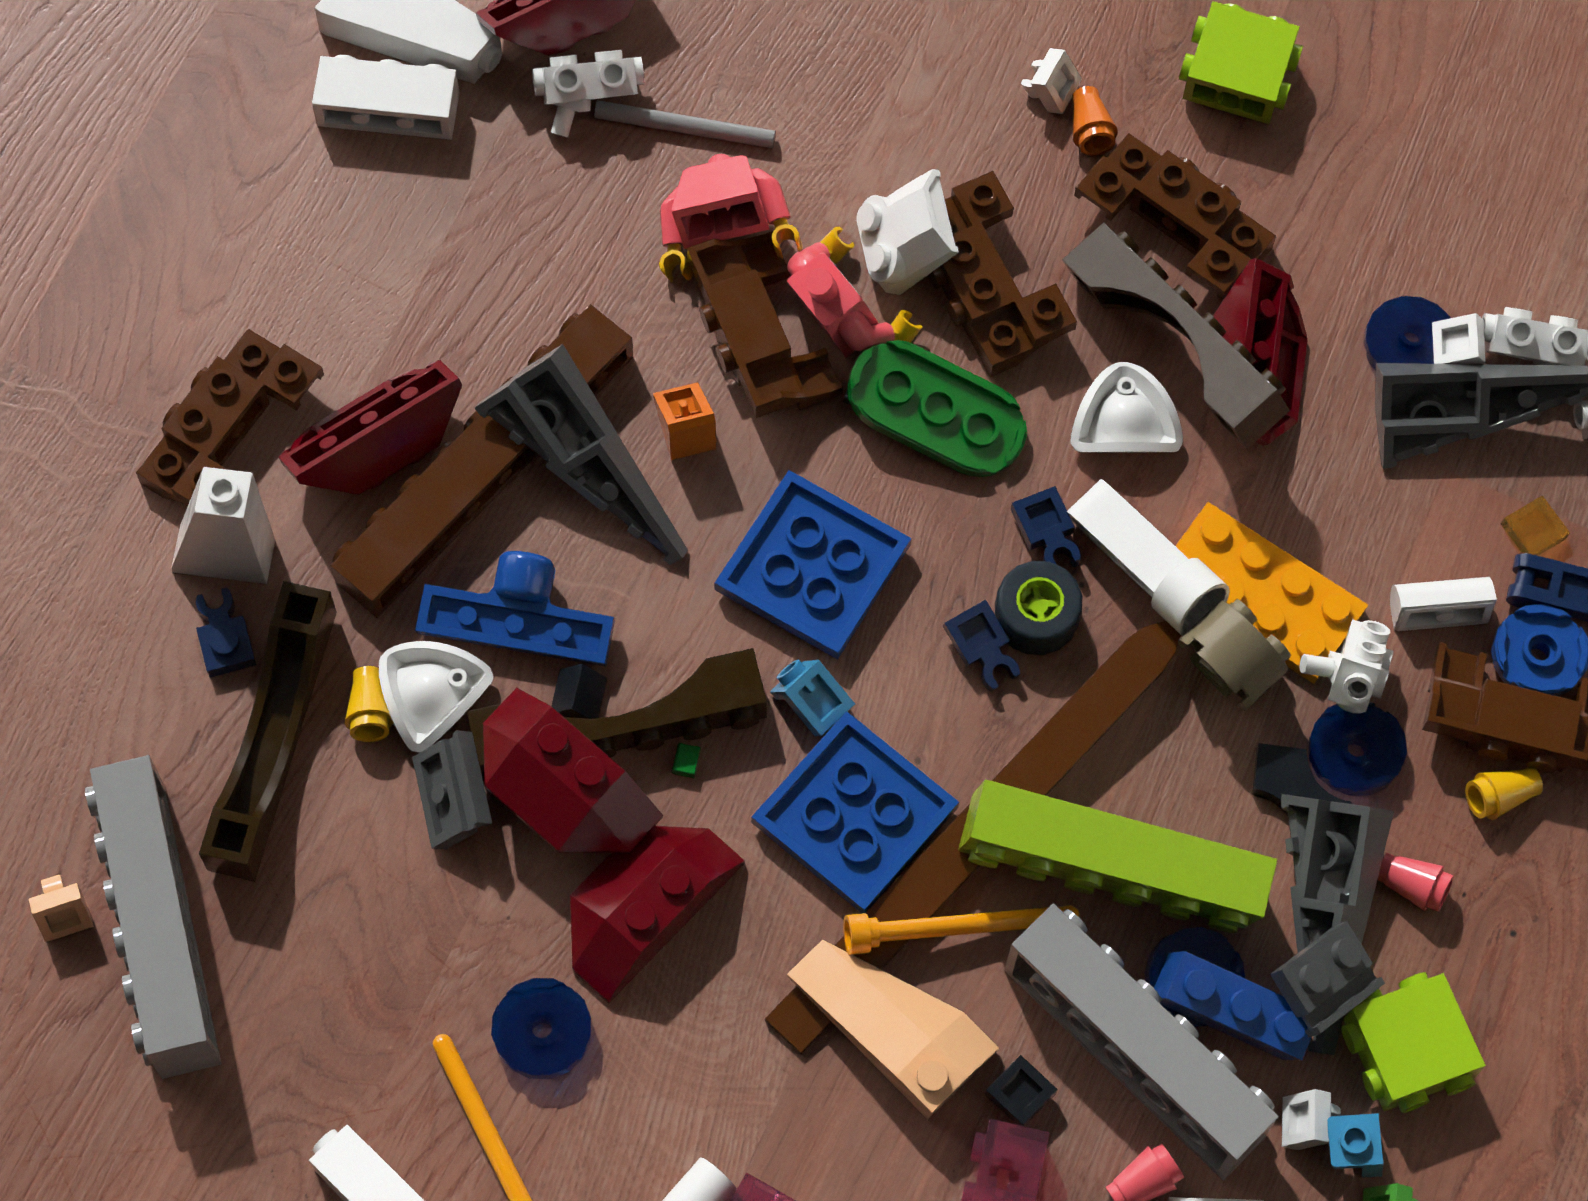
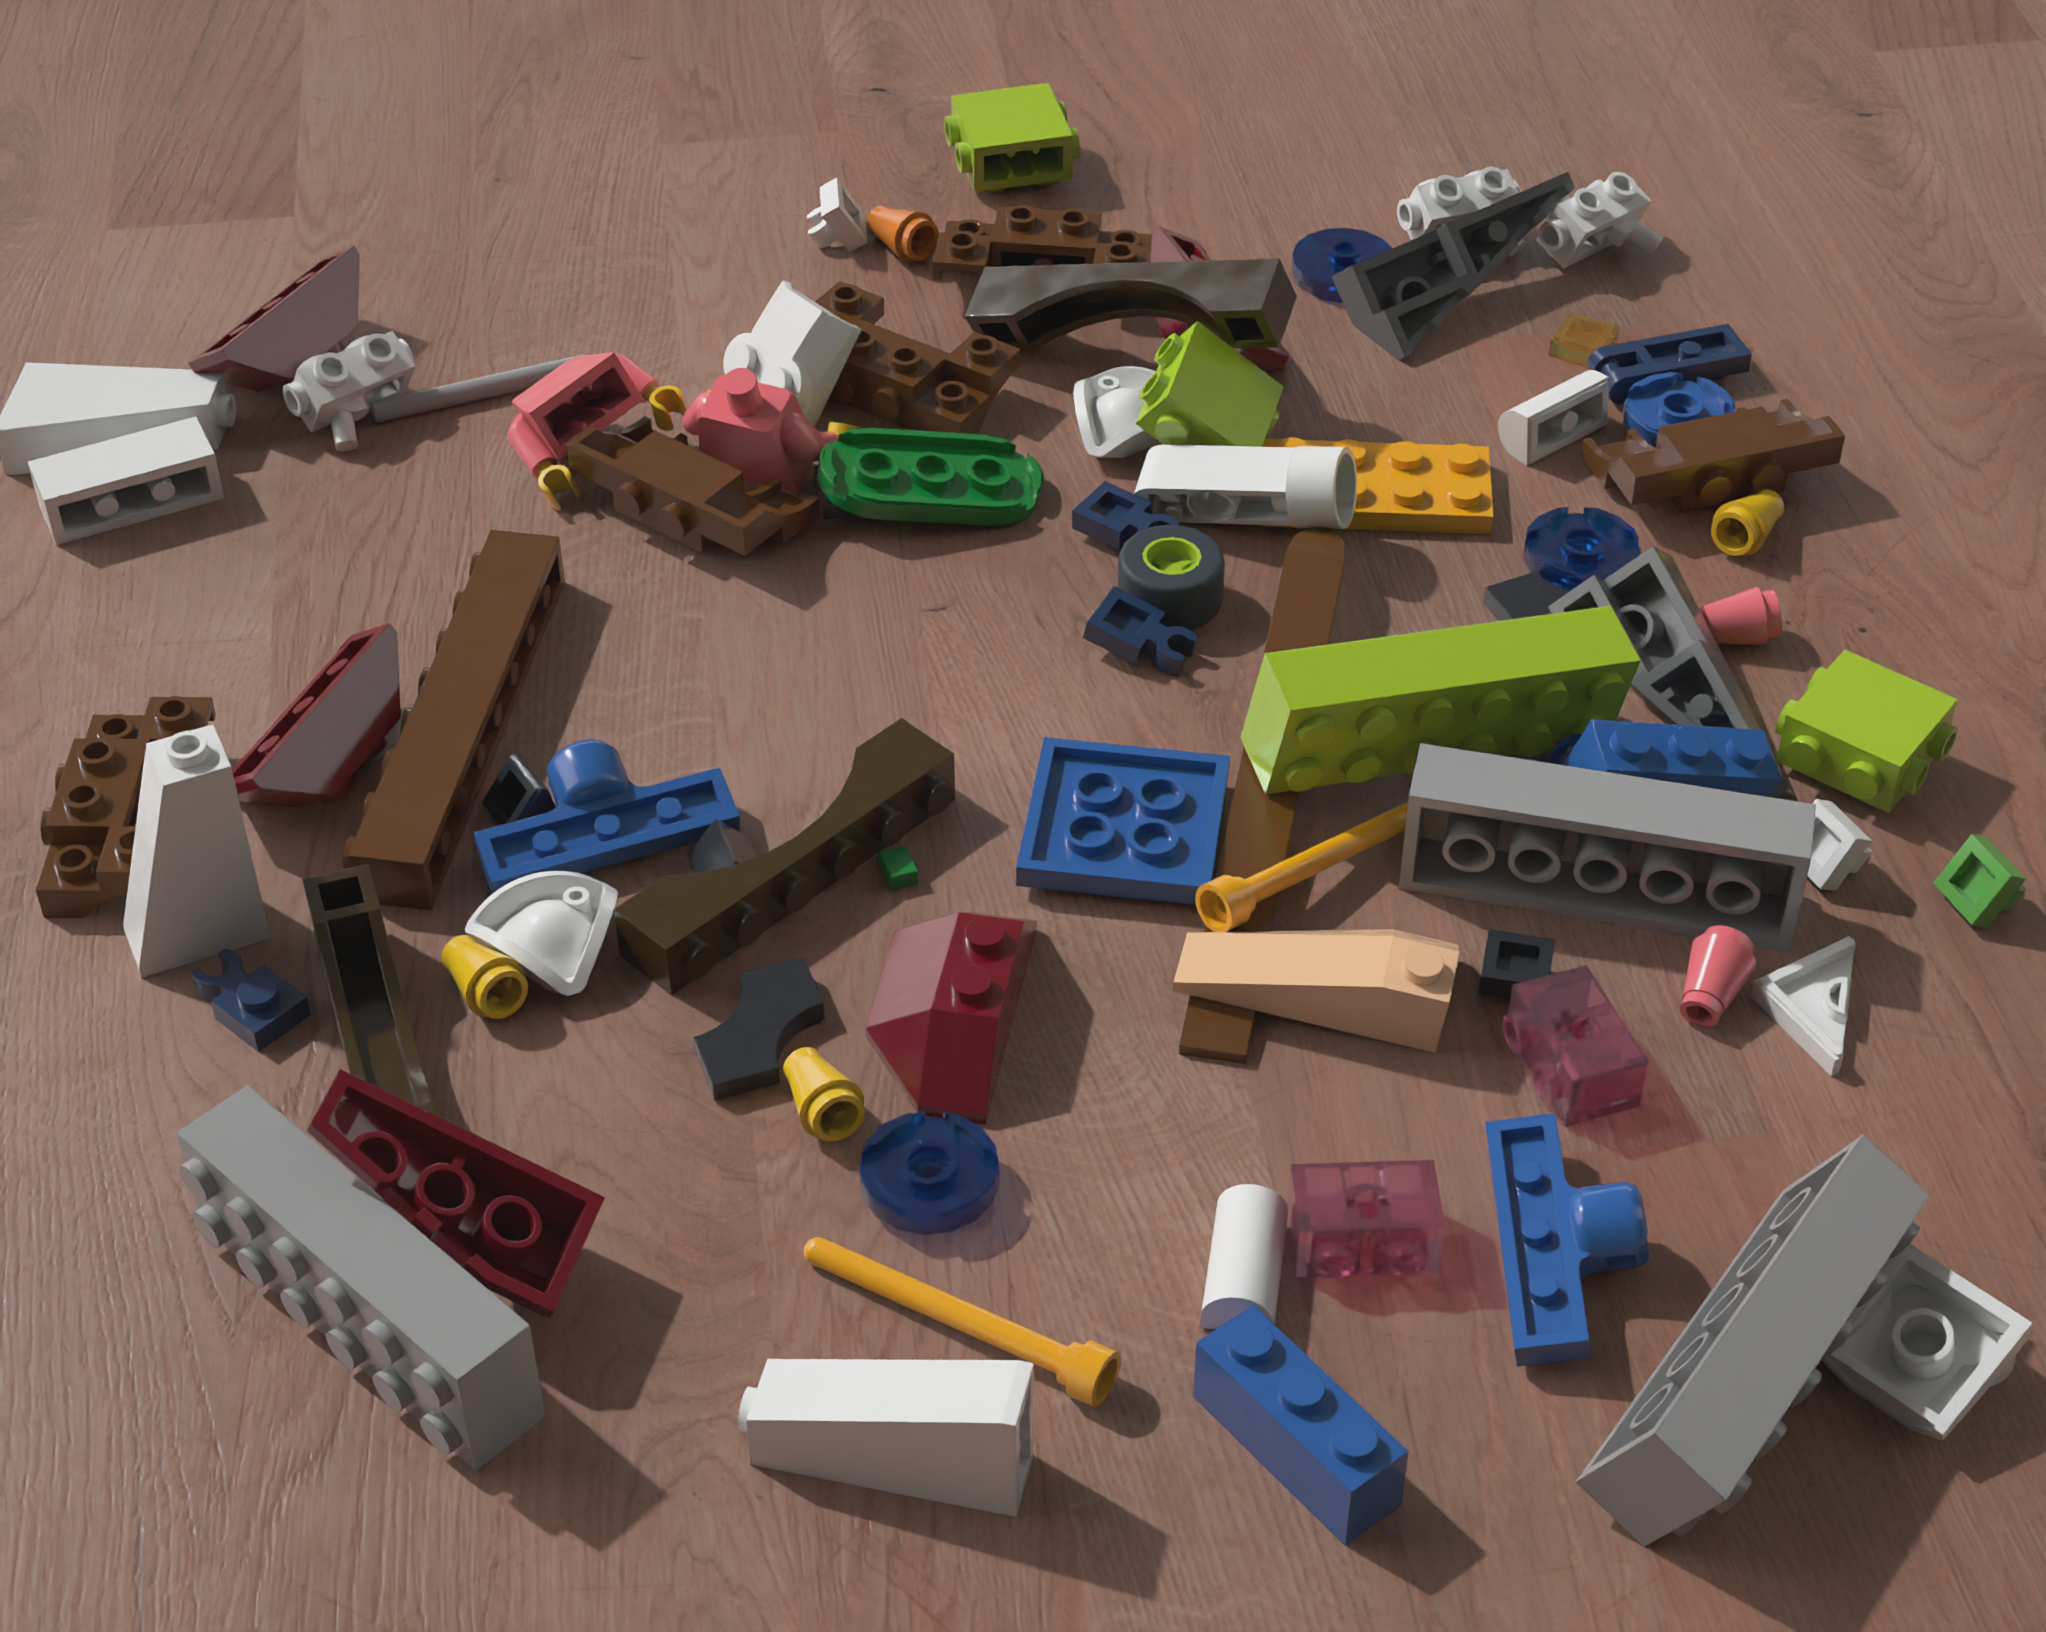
camera: 30 degrees left, 25 degrees down
light nougat tile [29,874,94,942] -> none
dark grey plate [412,730,492,850] -> none
dark grey wedge [474,344,688,565] -> none
dark red wedge [483,687,663,854] -> none
orange slope [653,382,716,460] -> none
blue plate [714,470,912,660] -> none
dark azure bracket [770,659,855,736] -> none
dark tan brick [1178,599,1291,711] -> none
dark grey plate [1270,921,1385,1037] -> none
white brick [1299,619,1394,714] -> none
dark azure bracket [1327,1113,1383,1178] -> none
white tile [1432,313,1485,364] -> none
none -> dark red wedge [307,1069,605,1319]
none -> black slope [482,752,556,825]
none -> black tile [694,957,825,1101]
none -> yellow cone [783,1047,865,1142]
none -> lime brick [1135,321,1284,447]

